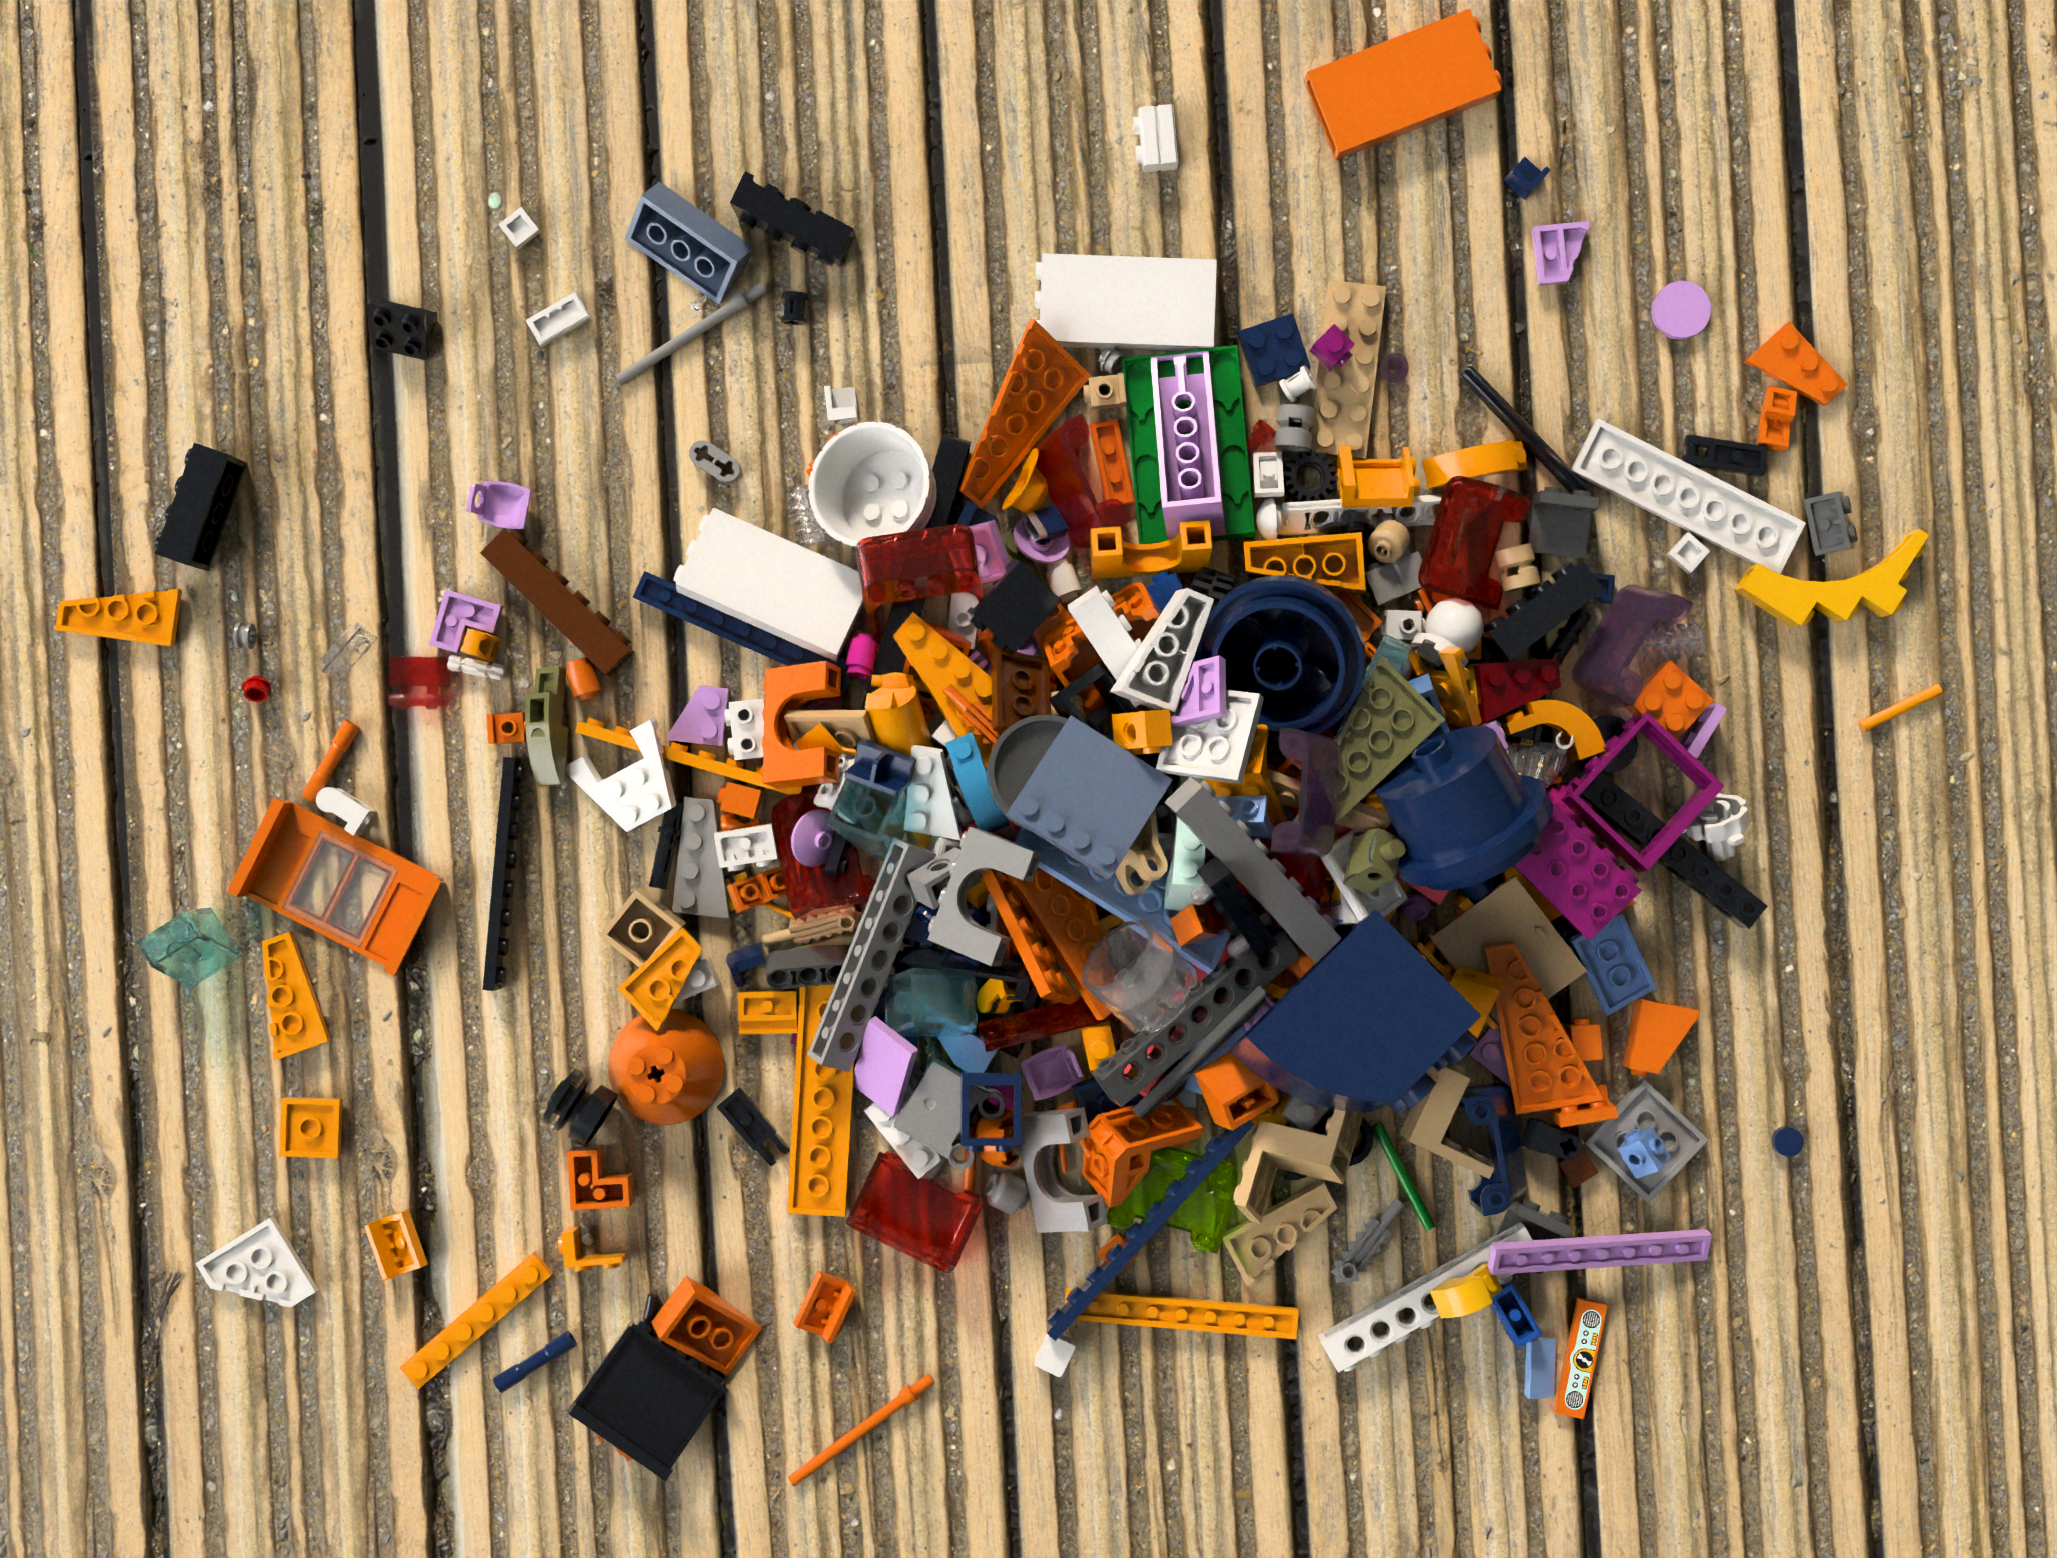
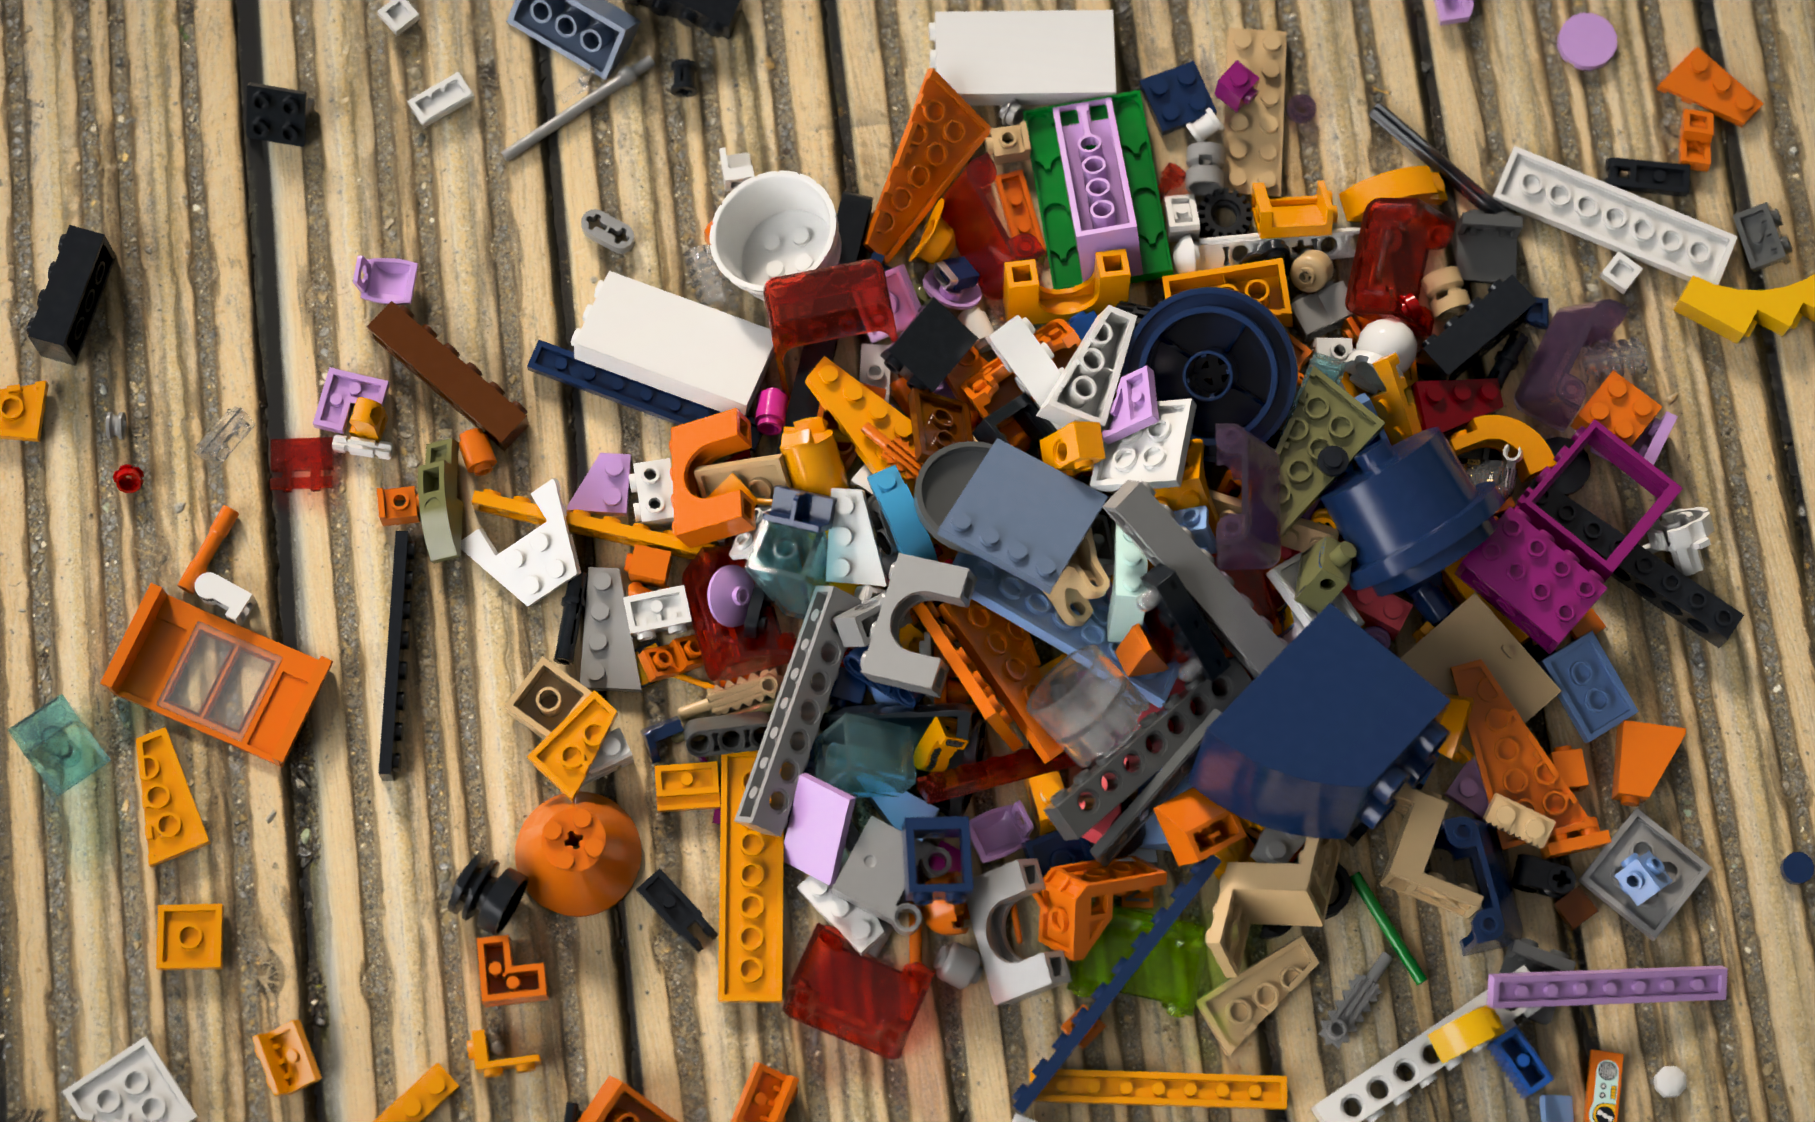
camera: 10 degrees left, 15 degrees down
none -> black plate [1317,446,1349,477]
none -> red plate [1396,293,1423,321]
none -> tan brick [1482,793,1556,849]
none -> white tile [1654,1066,1687,1098]

